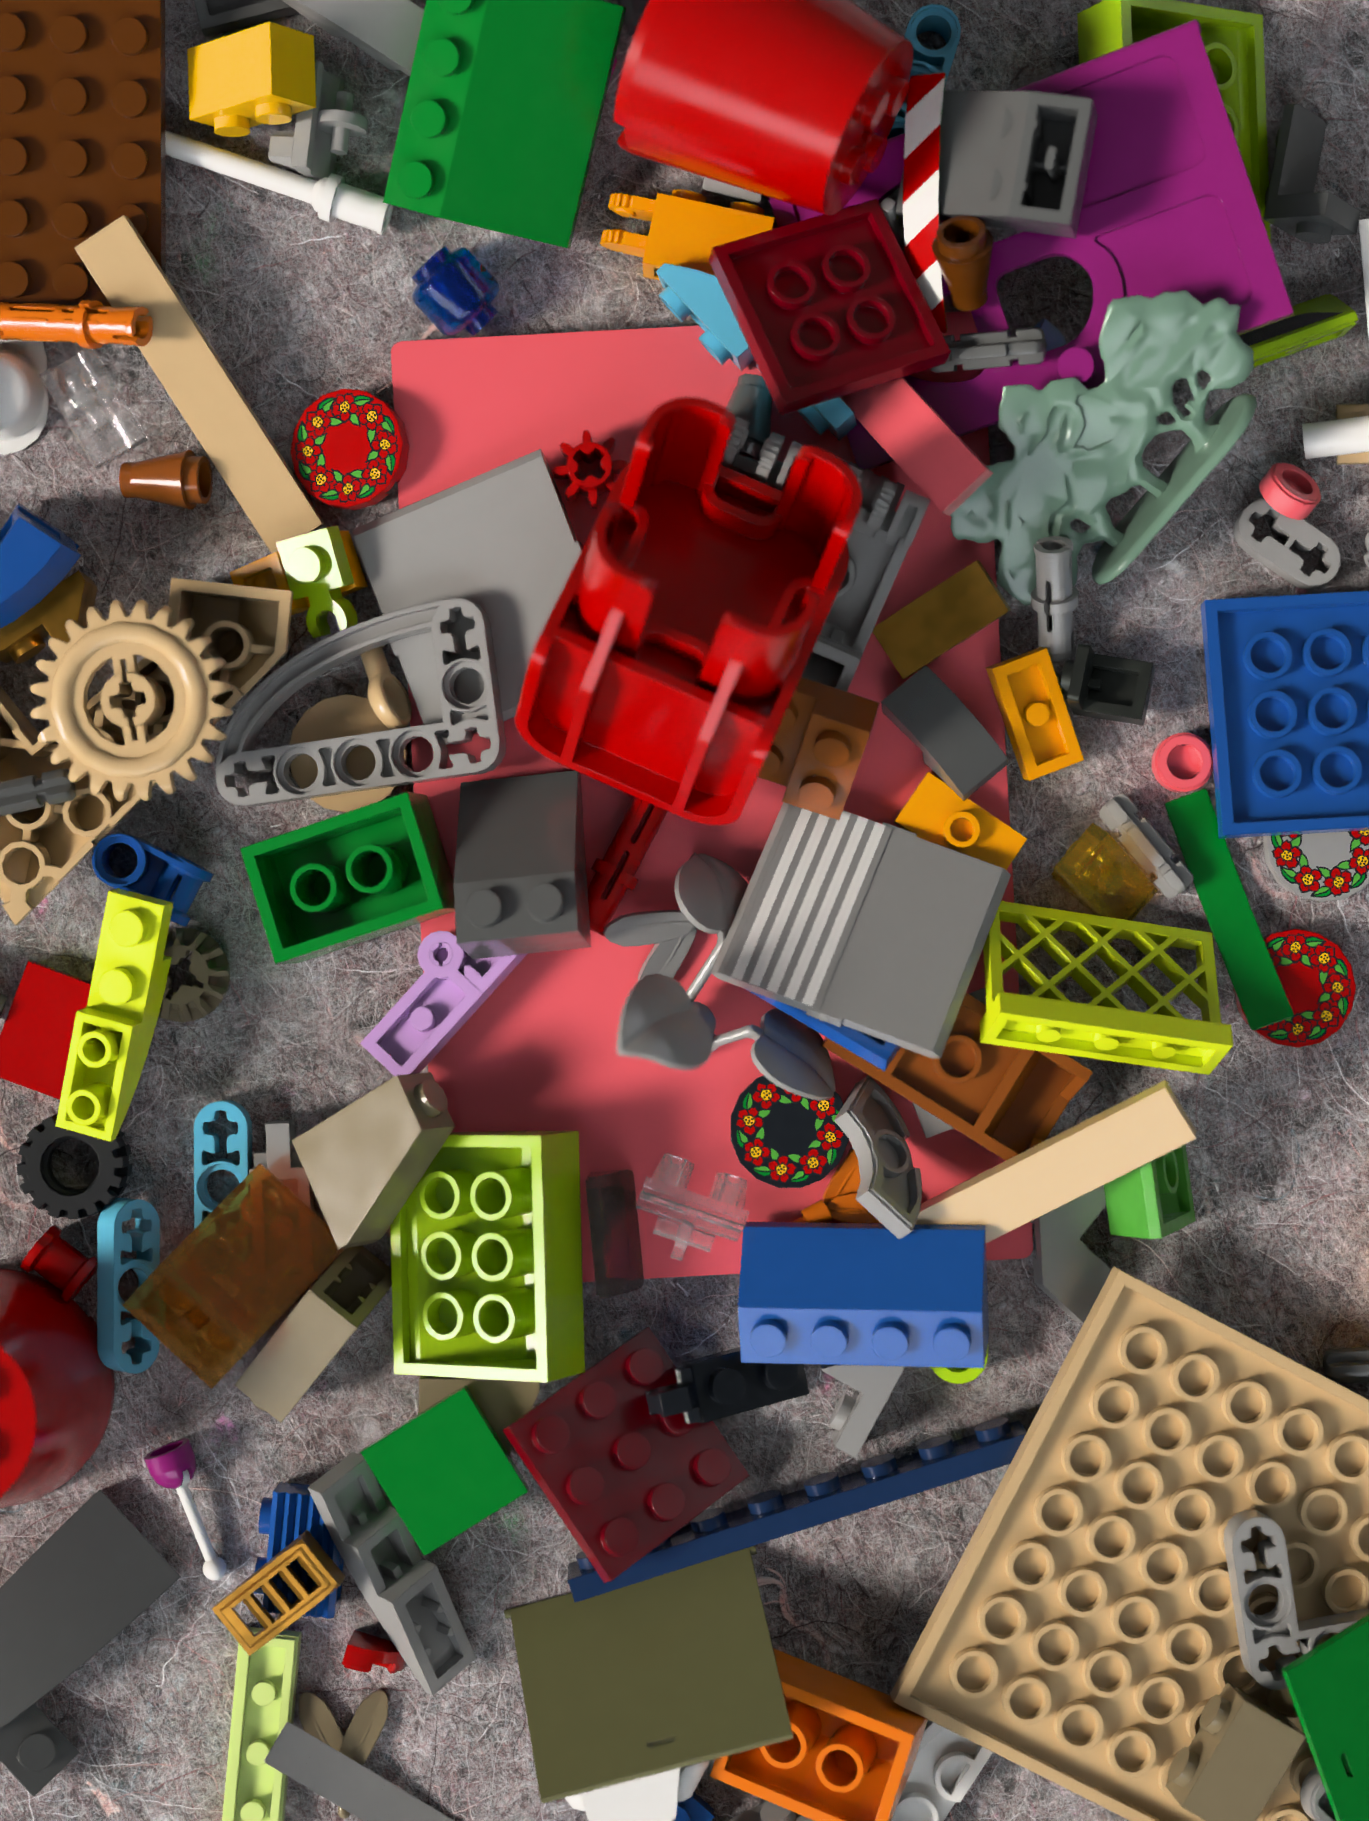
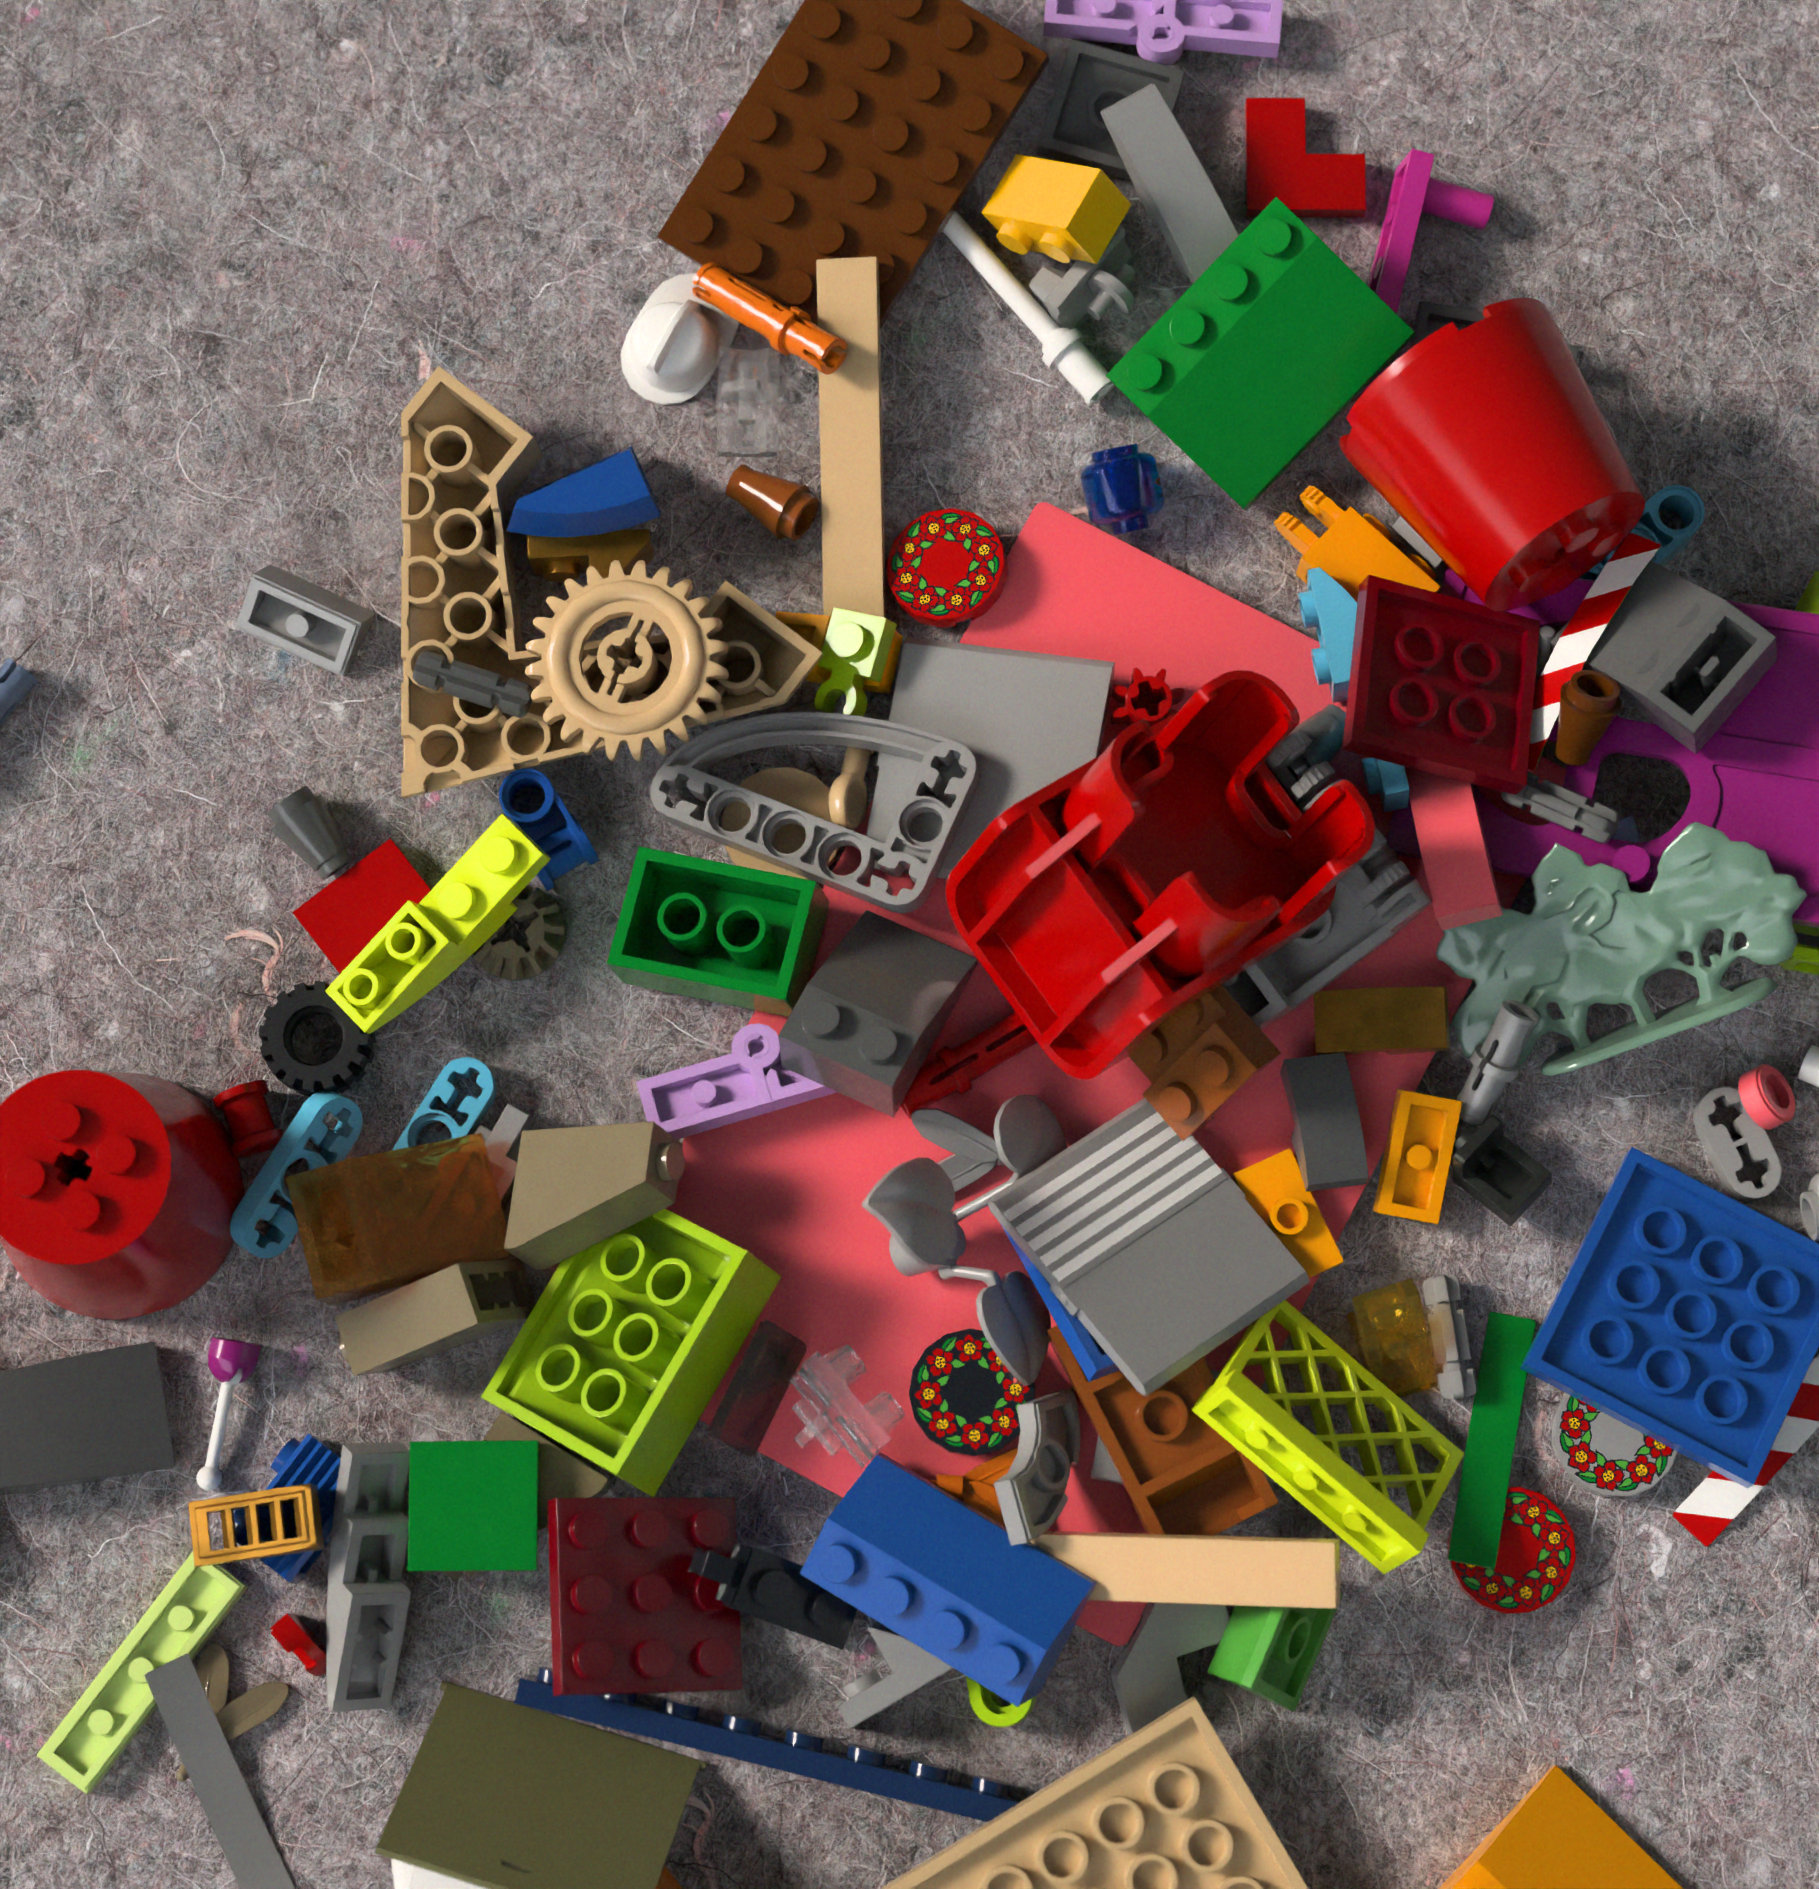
camera: 35 degrees right, 10 degrees down
coral tile [1151,732,1213,793] -> none

